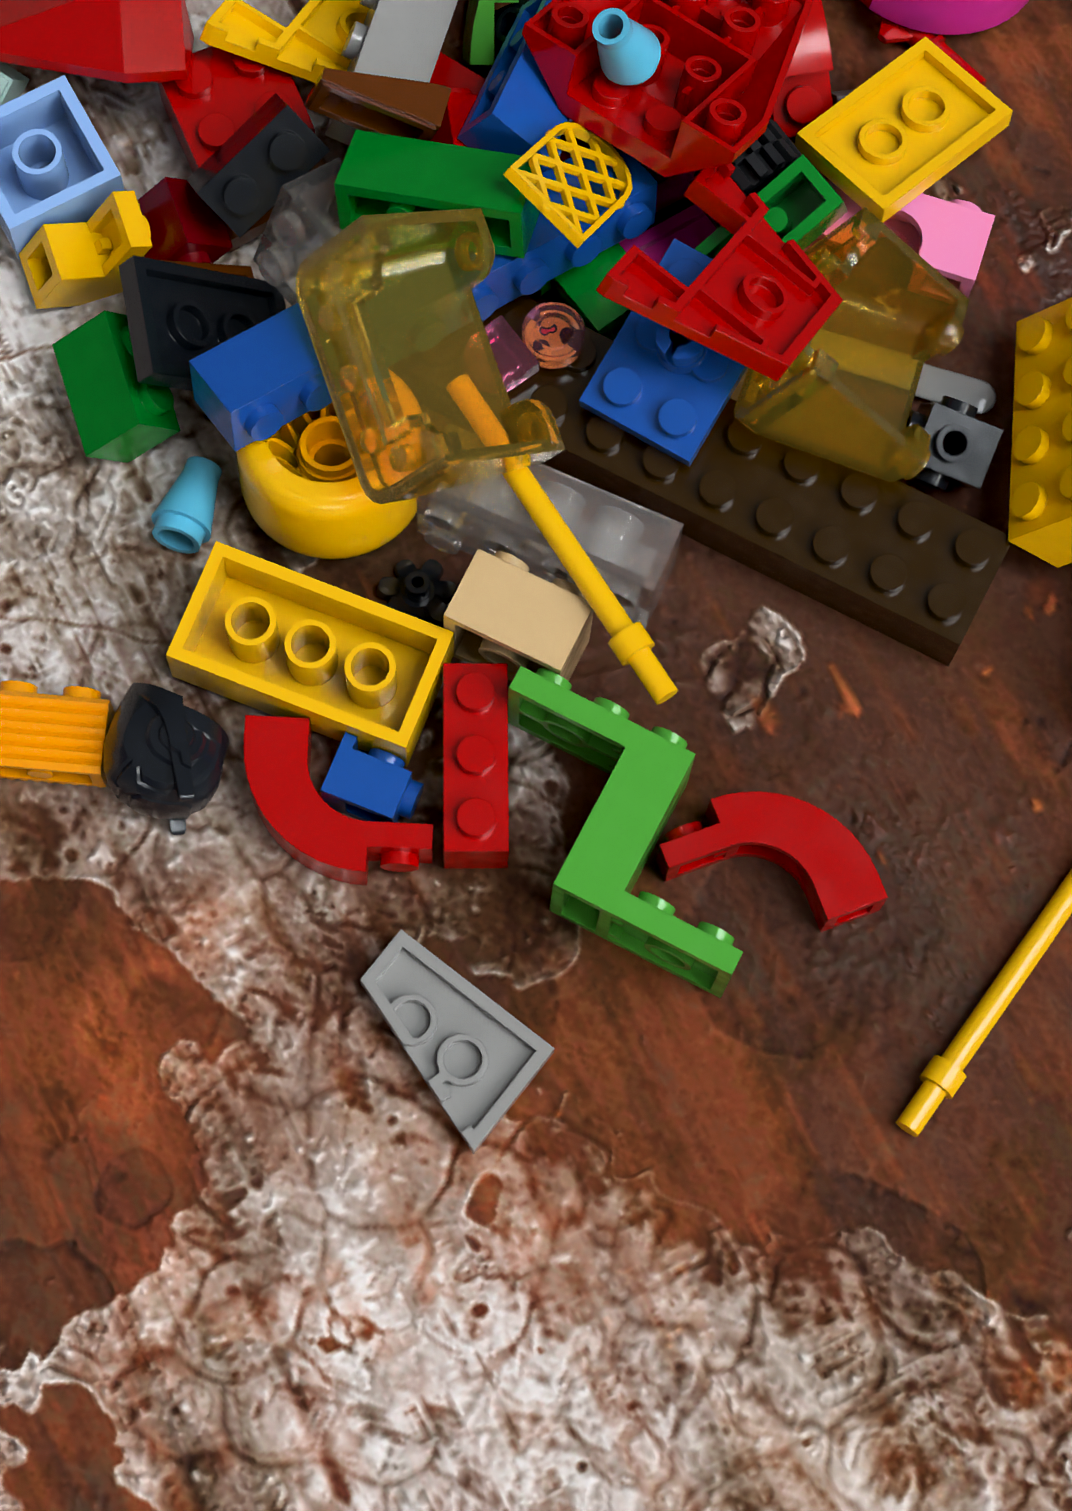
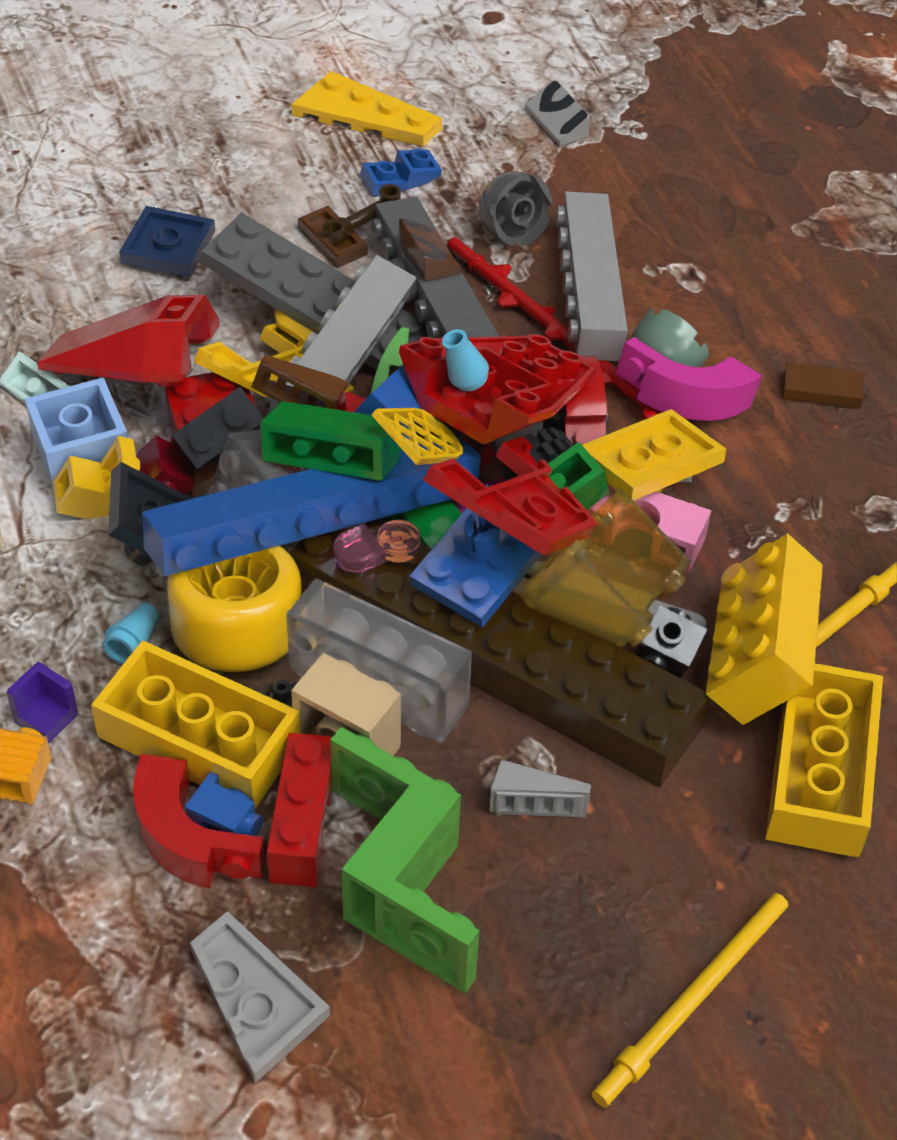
camera: 10 degrees right, 25 degrees down
green brick [52,310,181,463] -> none
black helmet [103,683,229,835] -> none
clear yellow windscreen [296,208,565,504] -> none
yellow bar [445,375,678,705] -> none
red arch [655,791,888,932] -> none
none -> dark purple panel [7,661,79,744]
none -> light grey slope [489,760,592,818]

